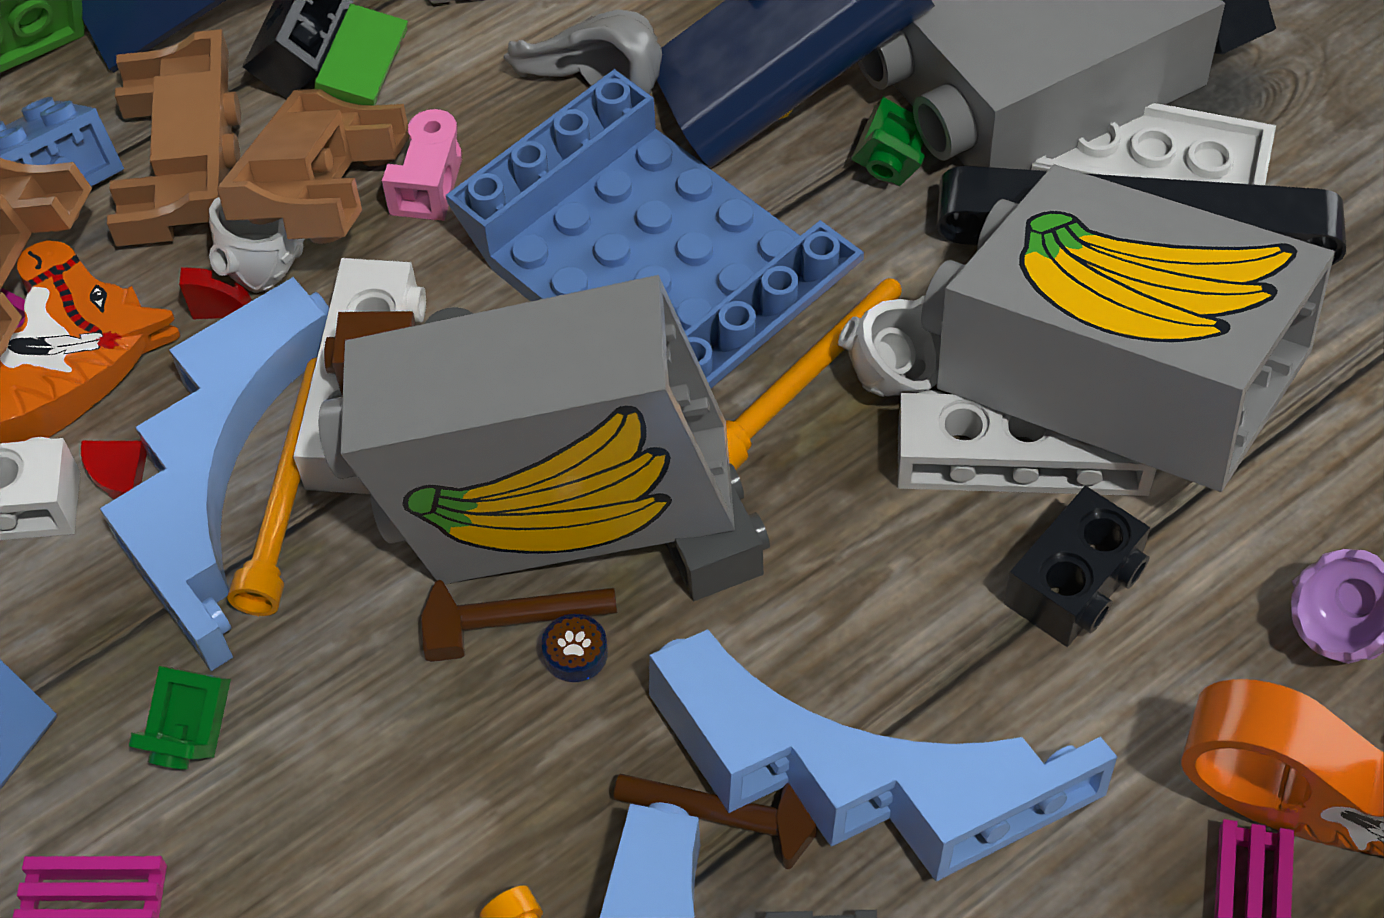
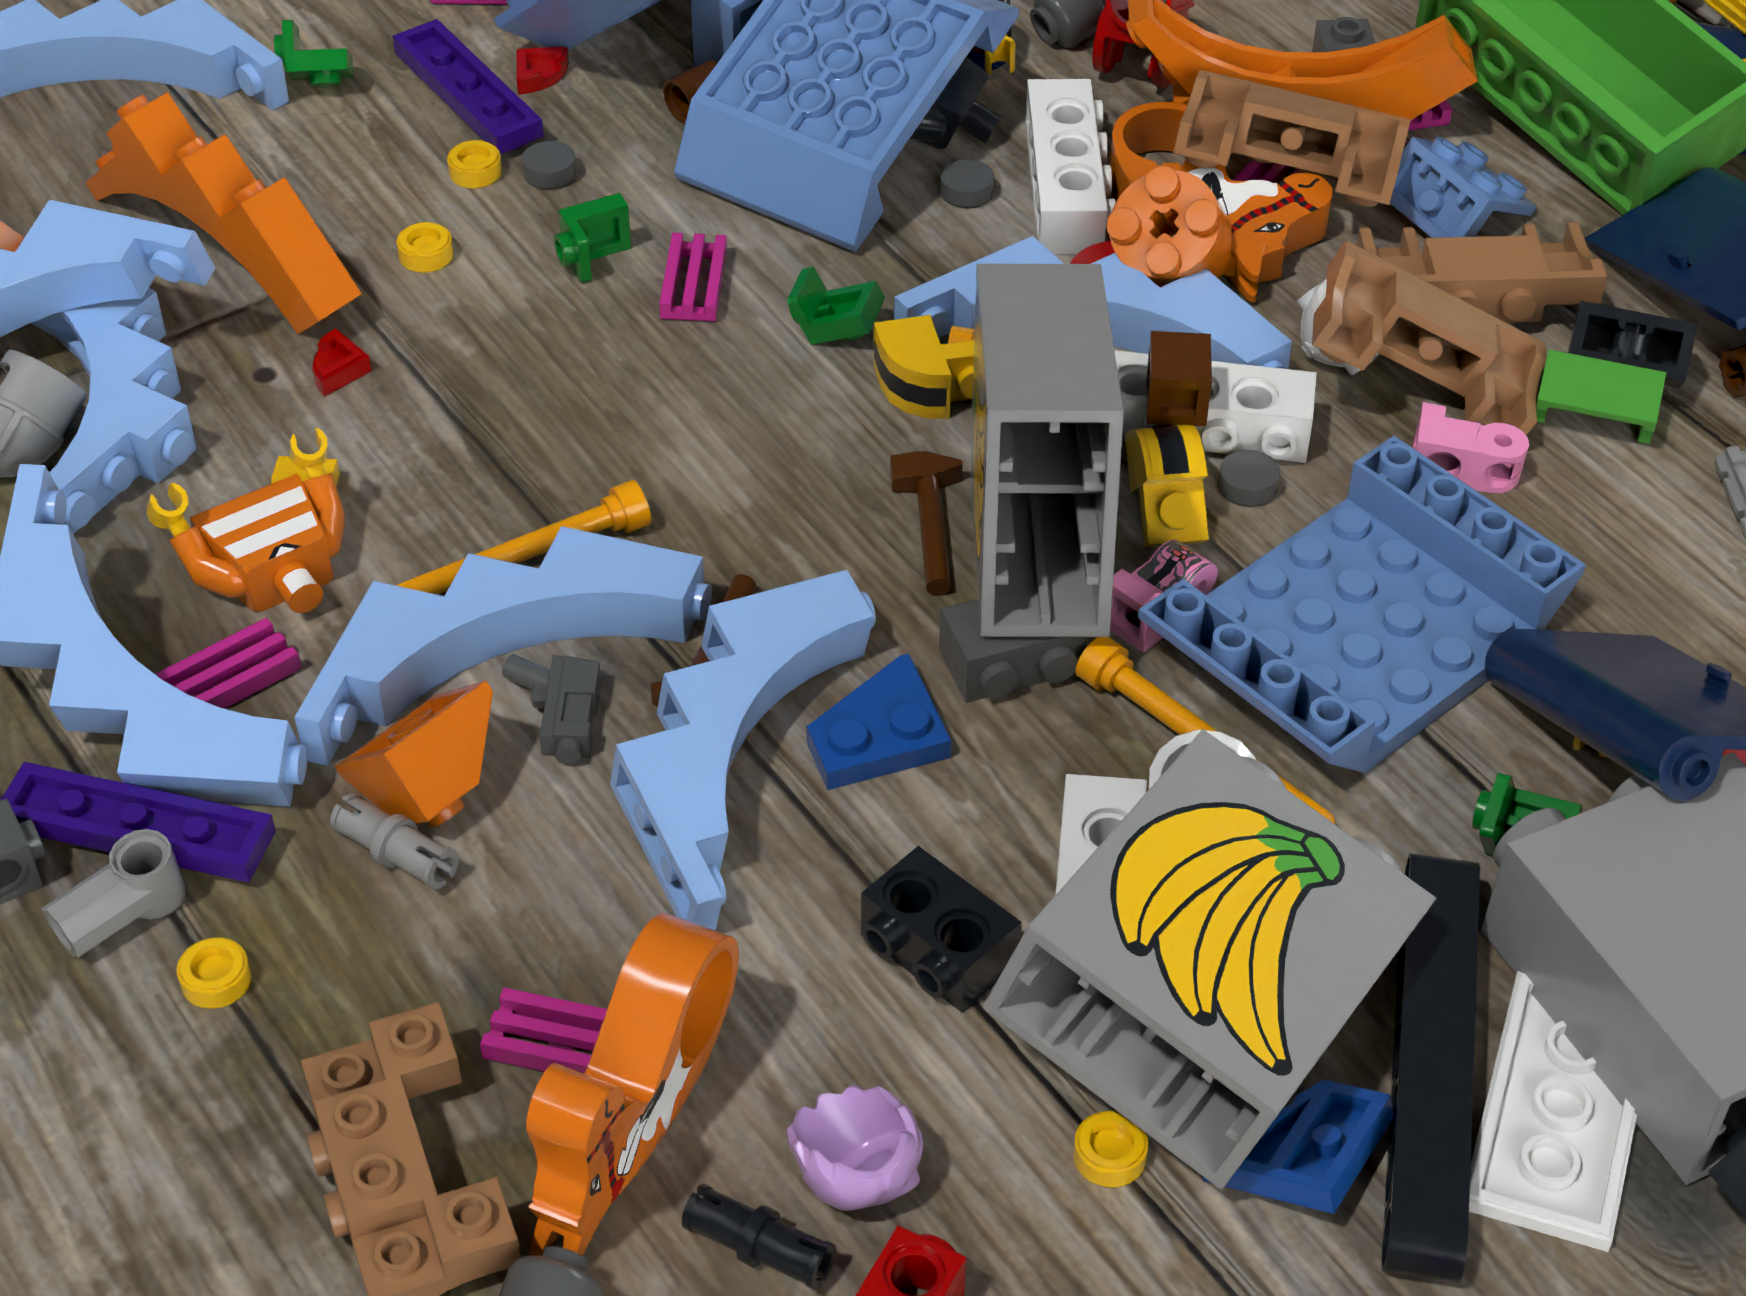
camera: 90 degrees right, 10 degrees down
red tile [179,267,252,320] -> none
light grey piece [503,9,662,94] -> none
tile [541,614,608,682] -> none
none -> blue wing [806,653,951,790]
none -> yellow brick [873,315,974,419]
none -> yellow tile [1073,1111,1148,1188]
none -> orange brick [1106,166,1232,287]

